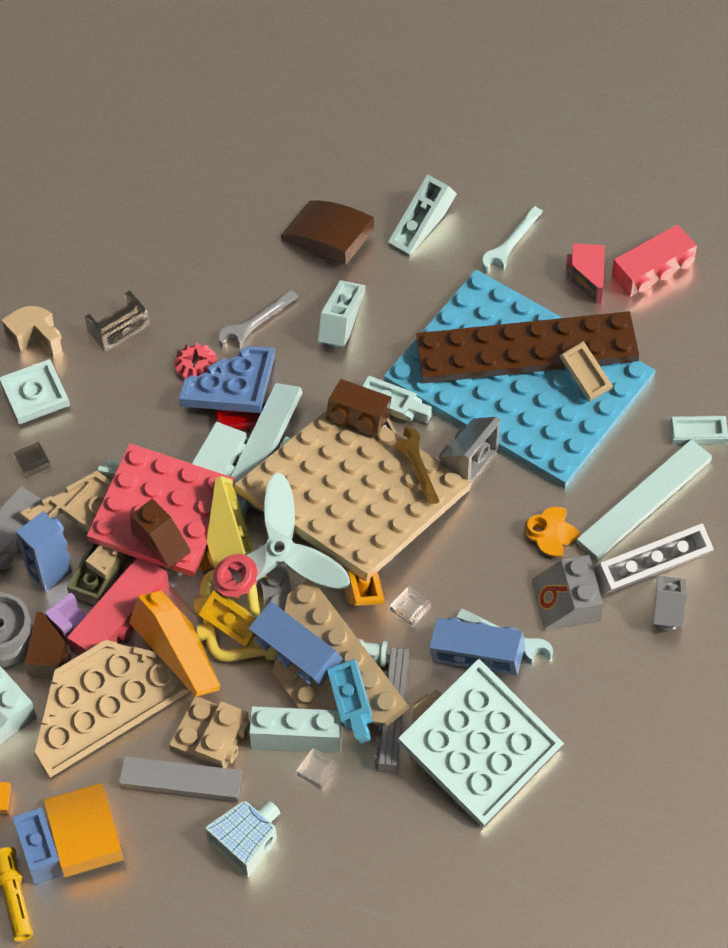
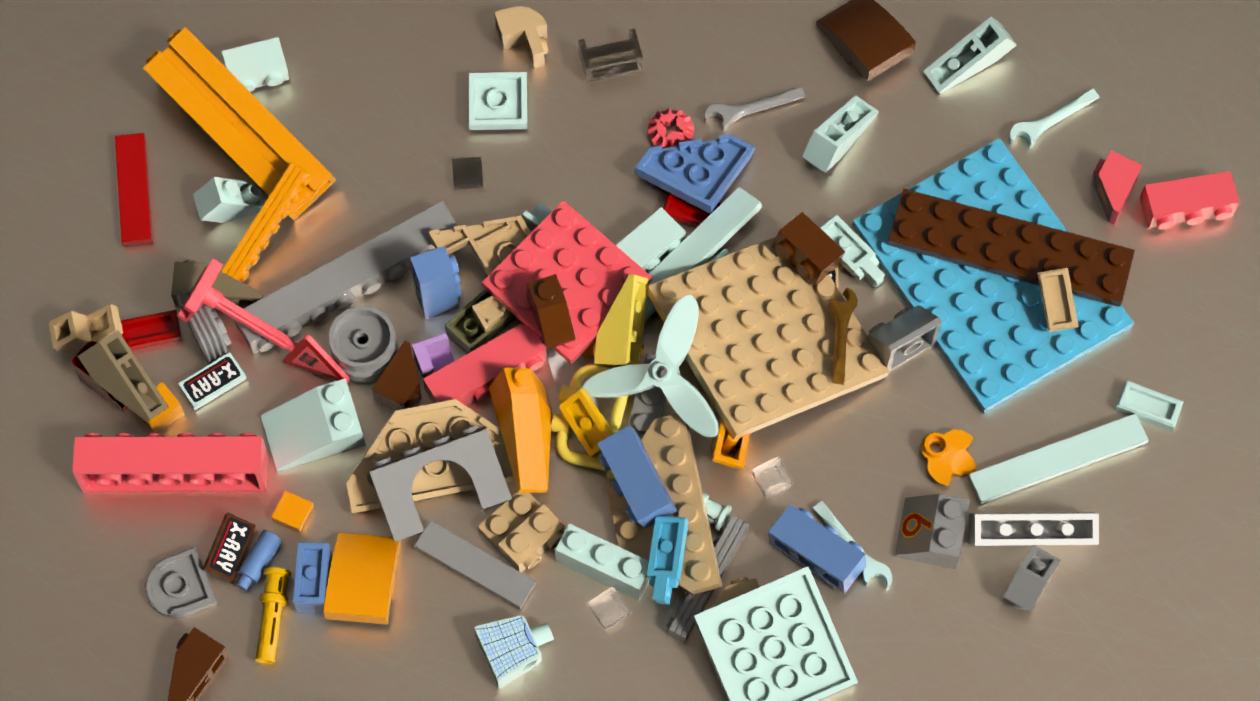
camera: 20 degrees right, 10 degrees up
coral gear [213,554,259,599] -> none
none -> light grey arch [369,425,512,542]

